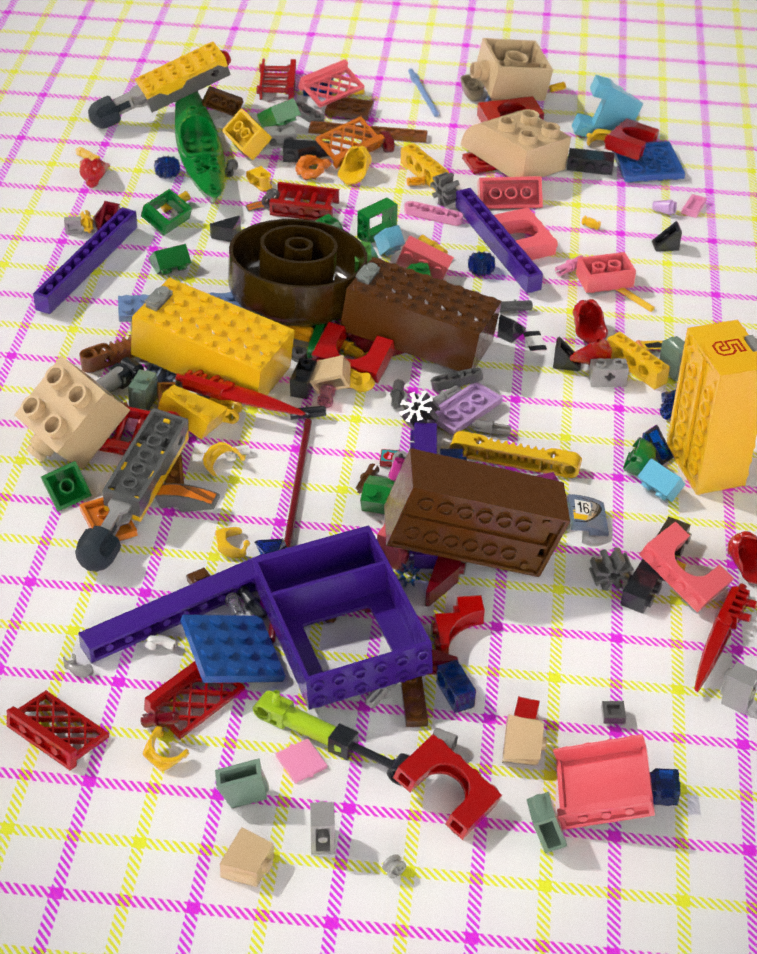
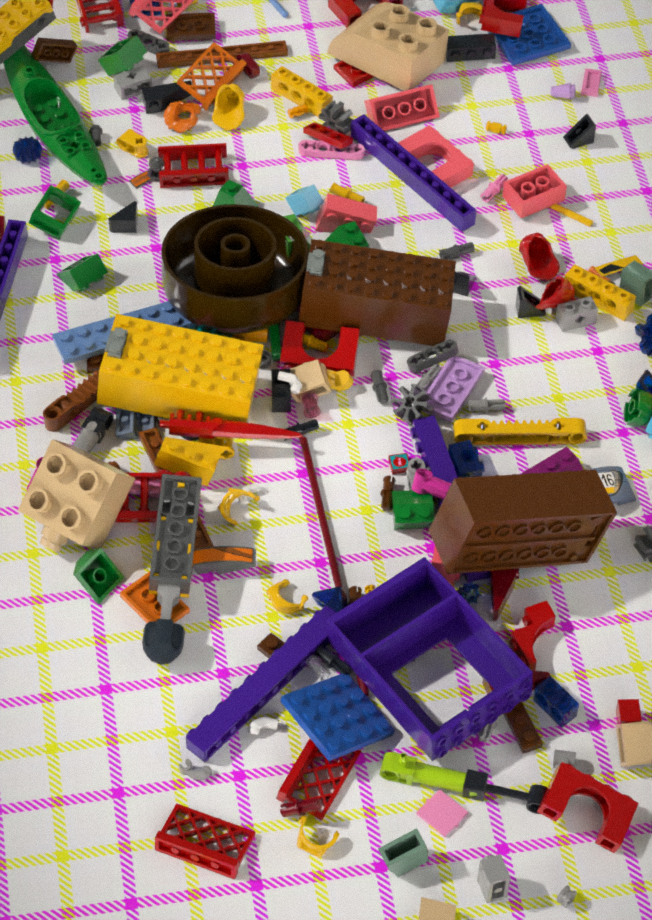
camera: 15 degrees left, 10 degrees up
sand green torso [128,369,158,411] -> none
yellow brick [222,108,273,160] -> none
green window [357,197,398,243] -> none
clear blue gear [468,251,495,277] -> none
sticker [523,331,547,351] -> none
none -> white arm [277,371,302,394]
none -> red tile [303,122,353,149]

